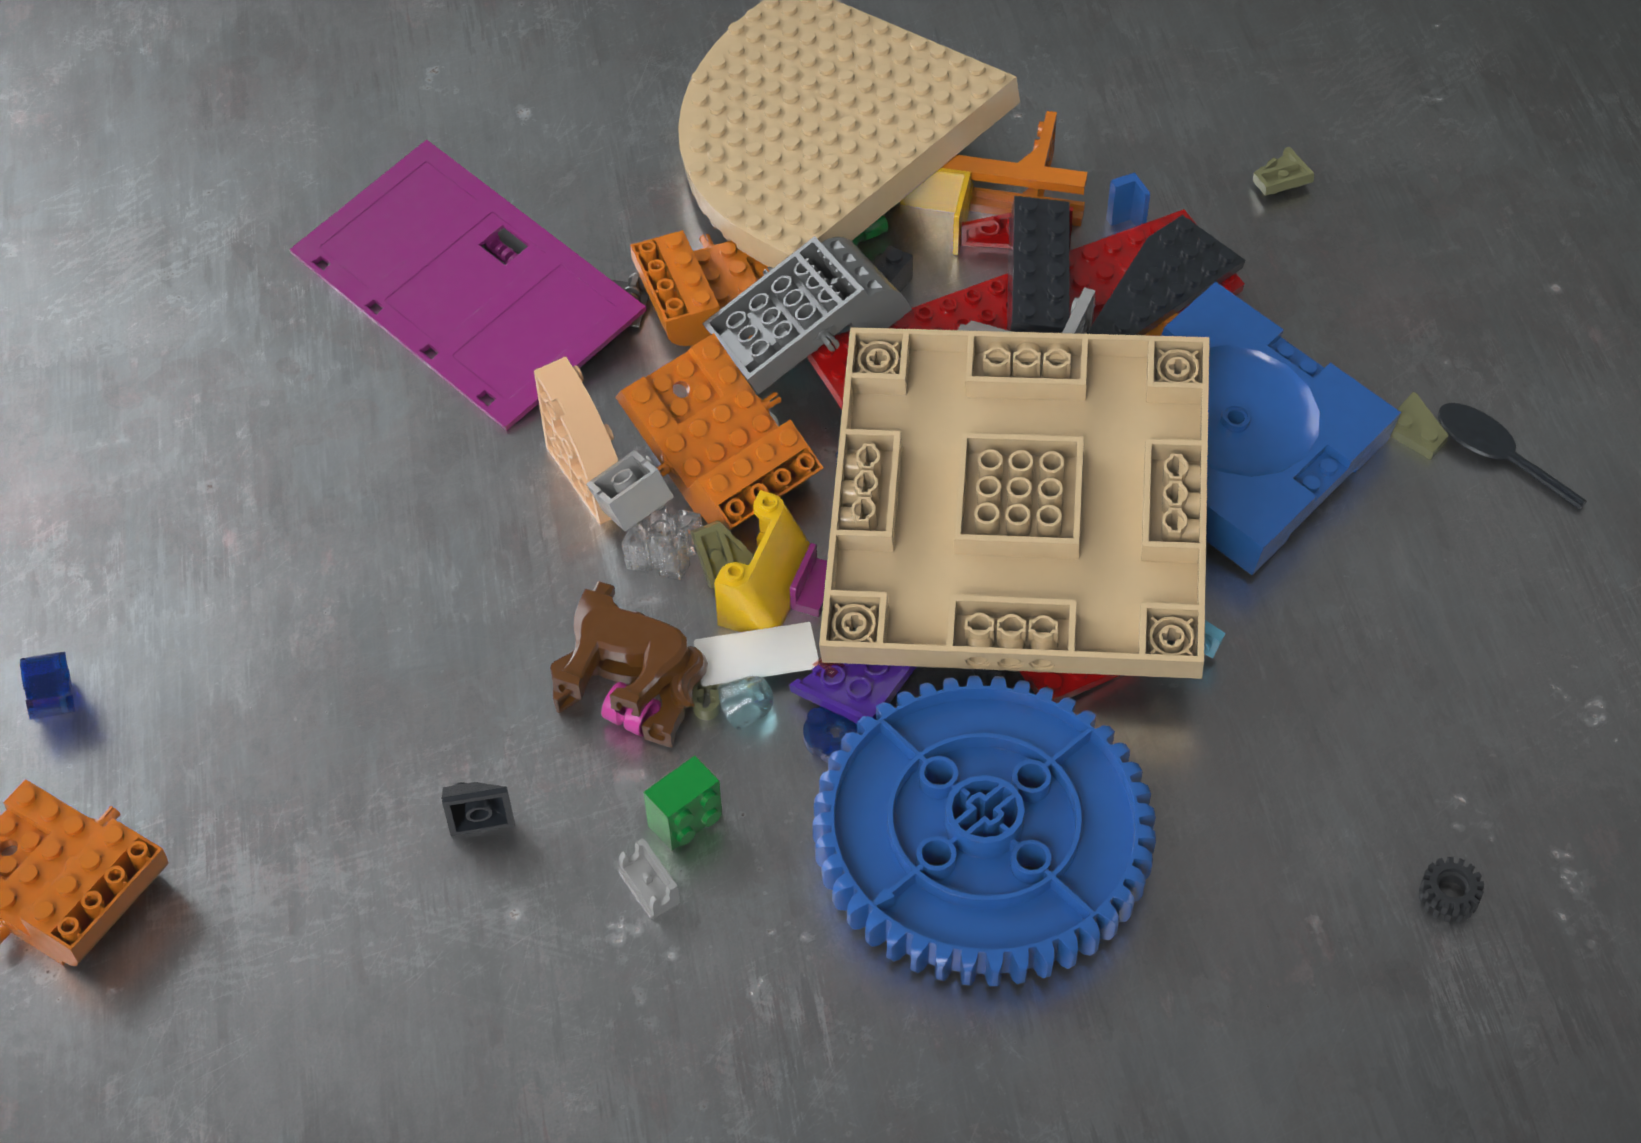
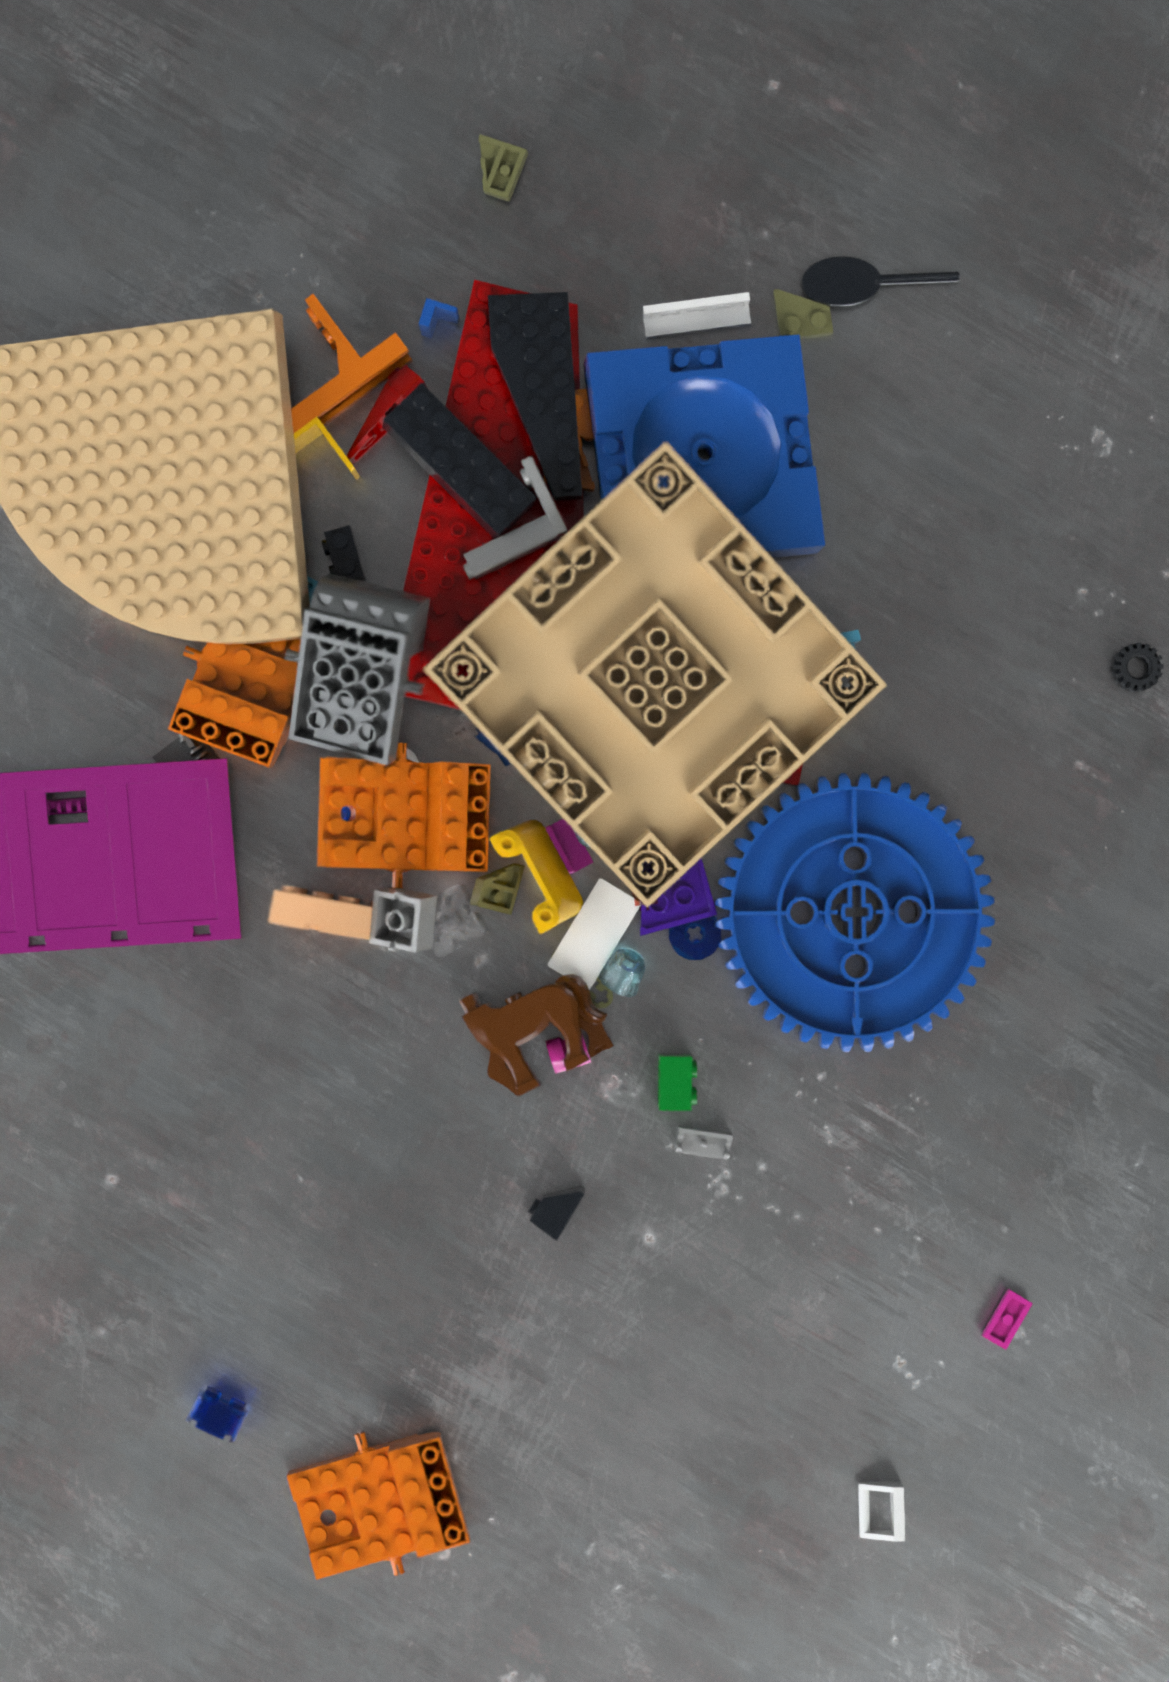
camera: 50 degrees left, 35 degrees up
none -> white fence [642,292,751,339]

